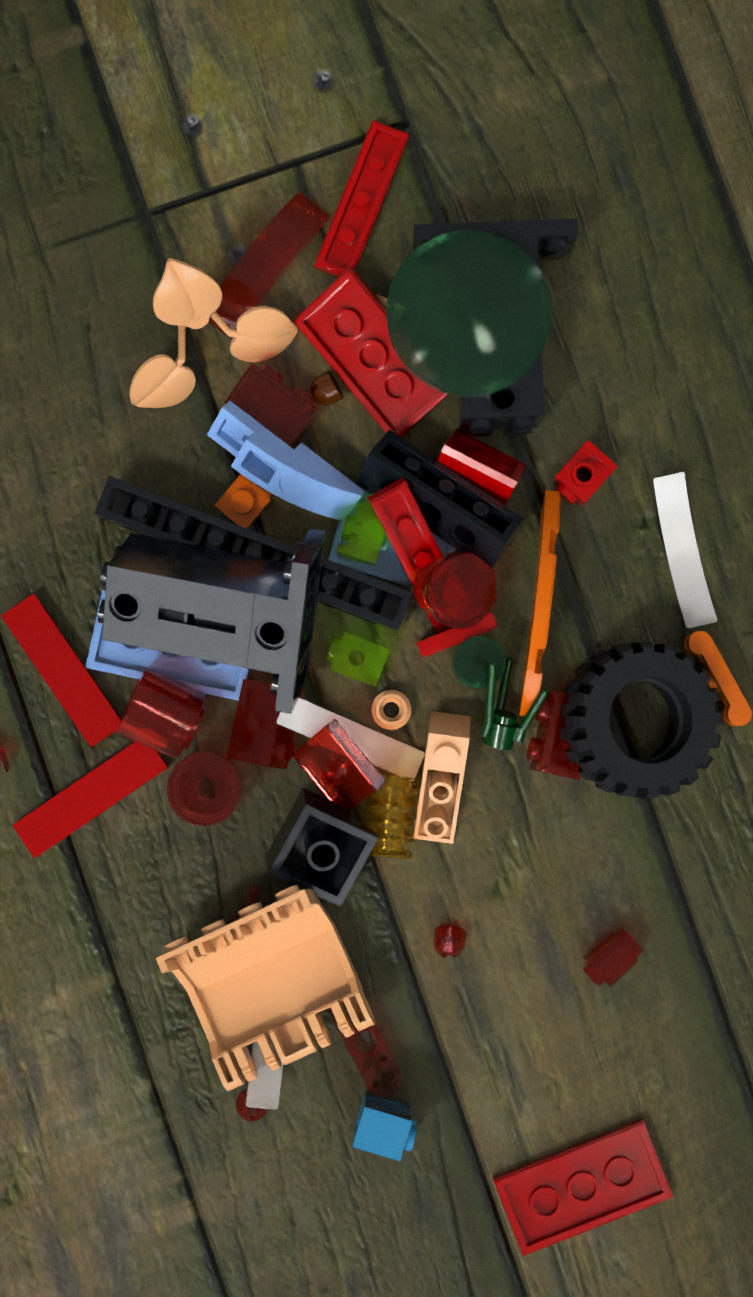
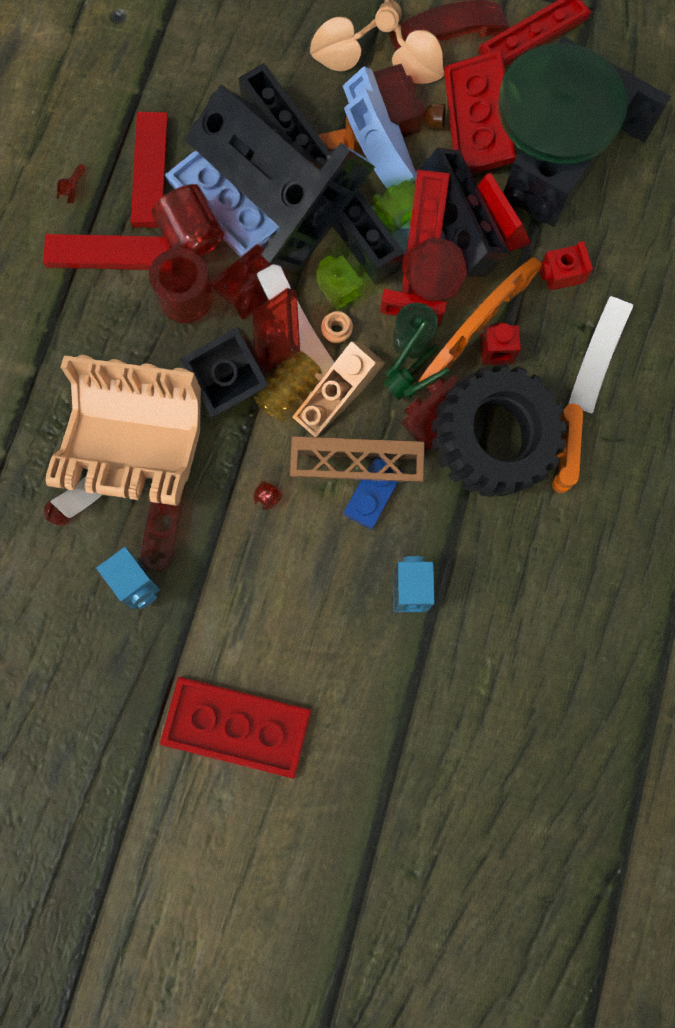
camera: 30 degrees right, 10 degrees down
clear red brick [582,928,643,988] -> none
none -> medium nougat fence [290,436,424,483]
none -> blue plate [343,457,403,530]
none -> dark azure brick [393,556,434,613]
none -> red brick [480,323,521,365]

